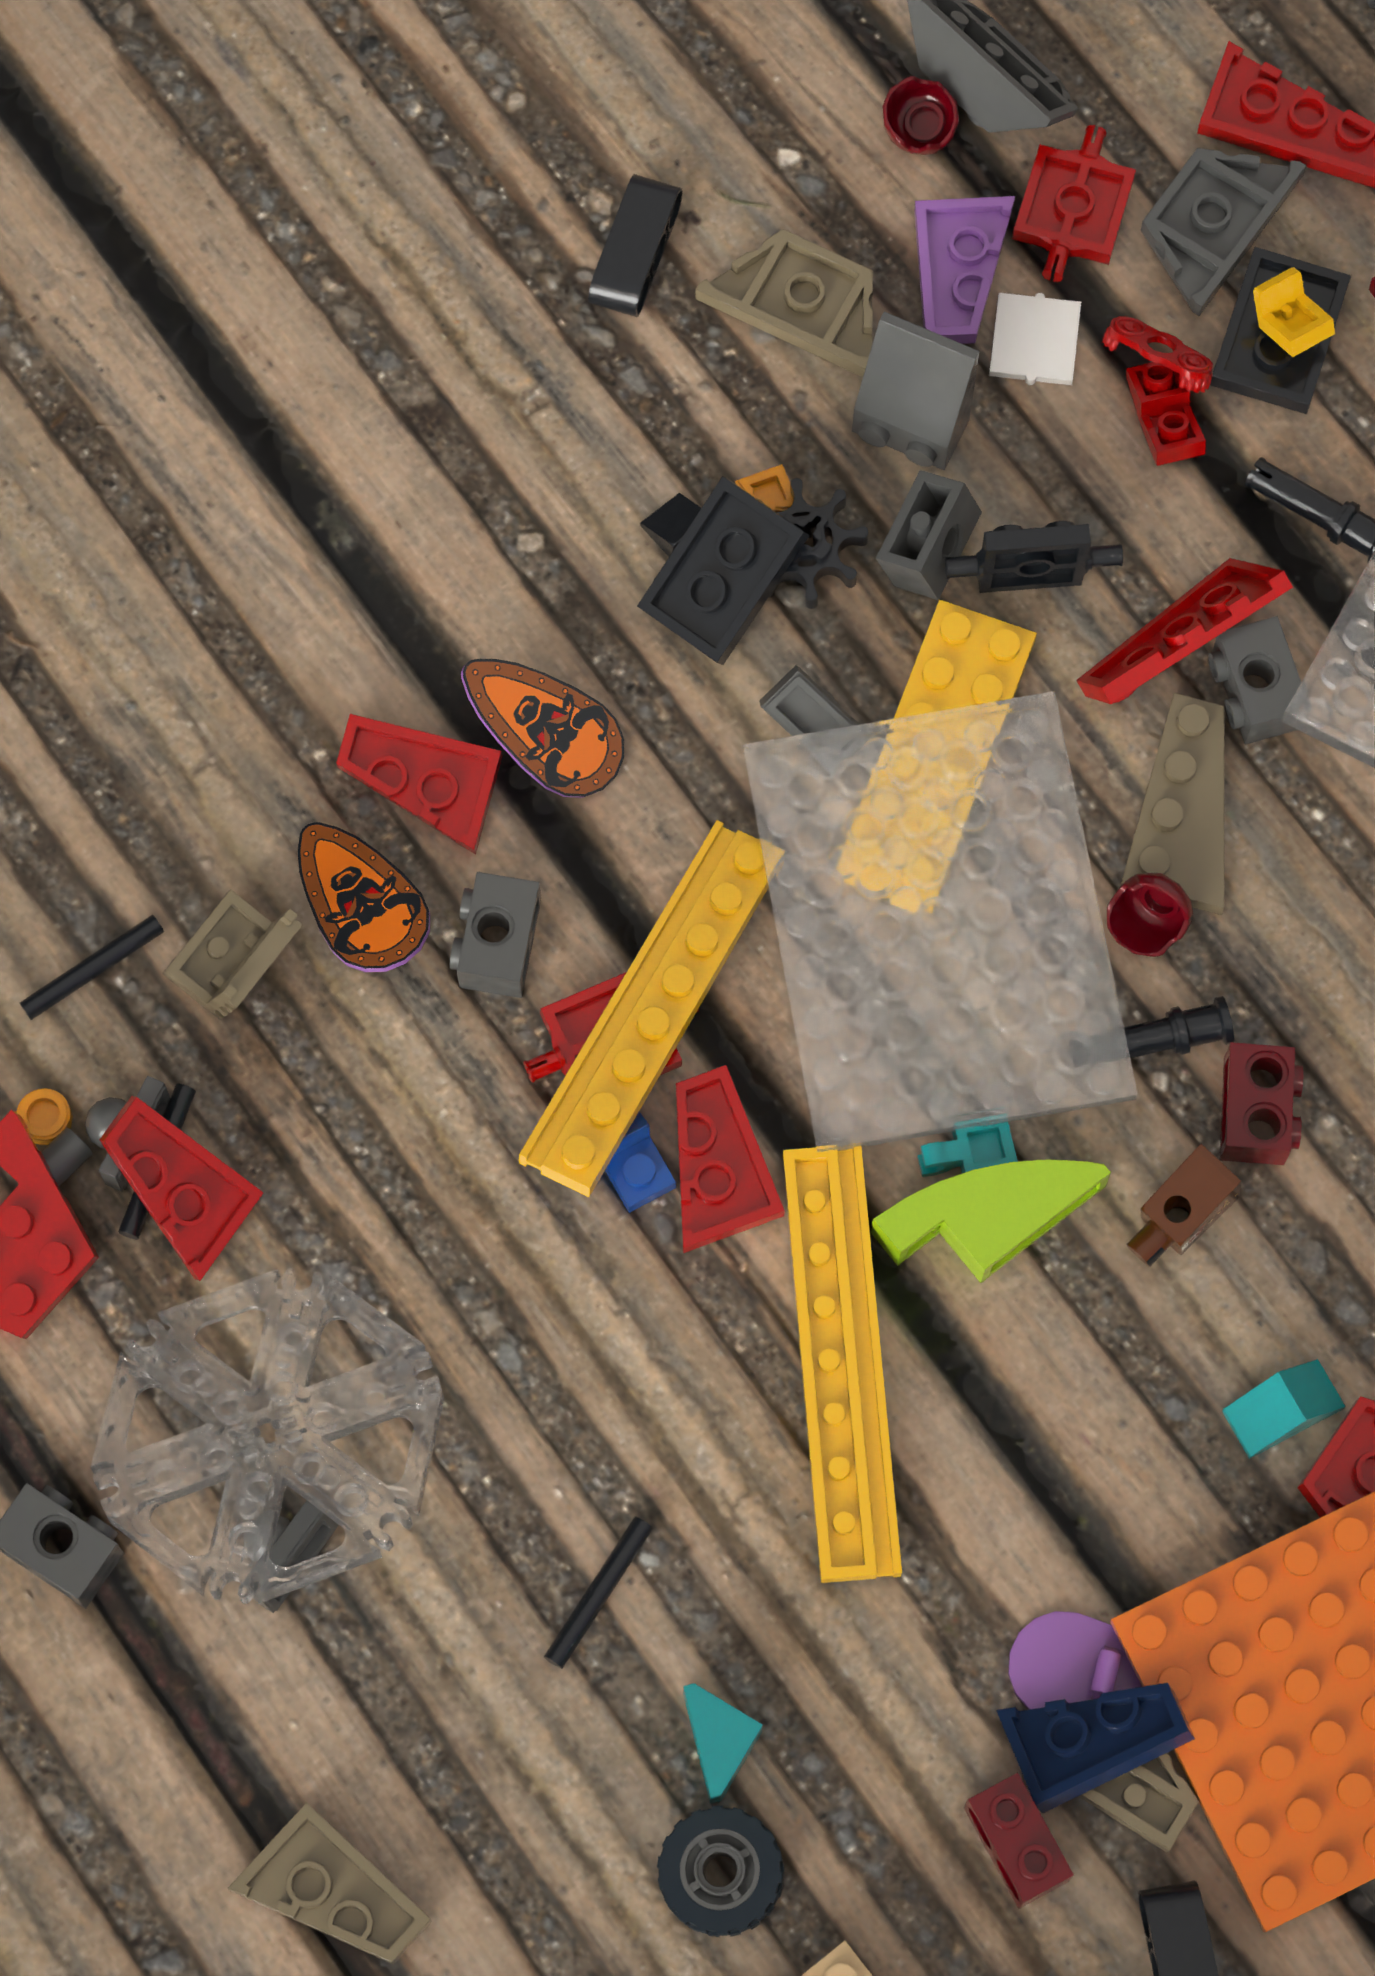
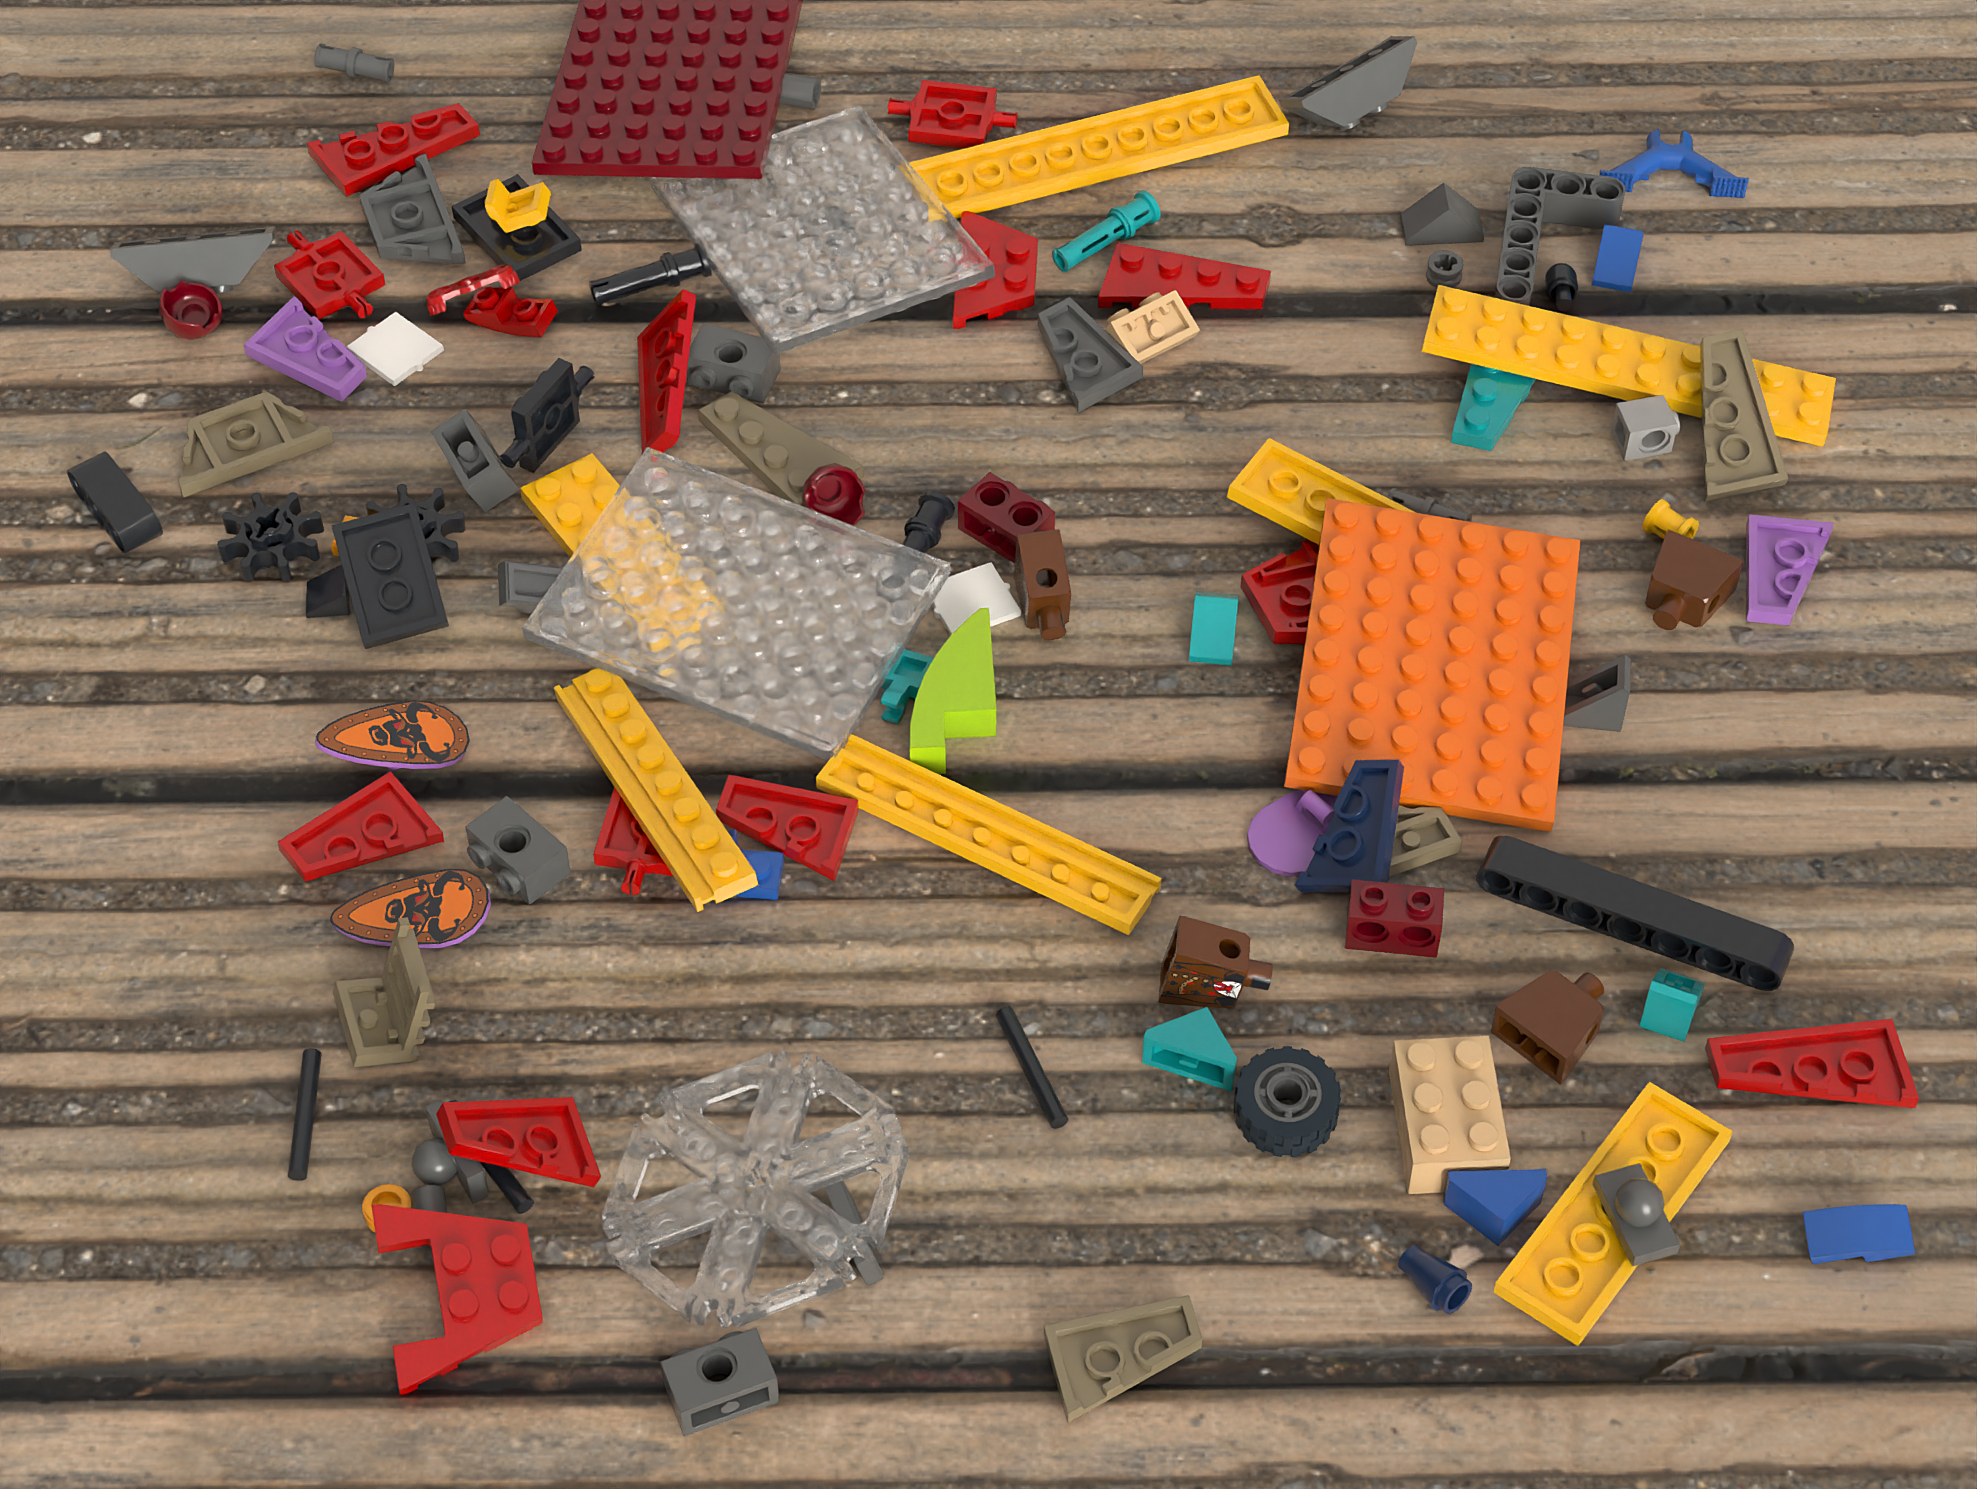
camera: 55 degrees left, 20 degrees down
dark grey slope [852,311,979,471] -> none
none -> black gear [217,492,324,582]
none -> white piece [924,562,1021,636]
none -> reddish brown torso [1158,916,1273,1009]

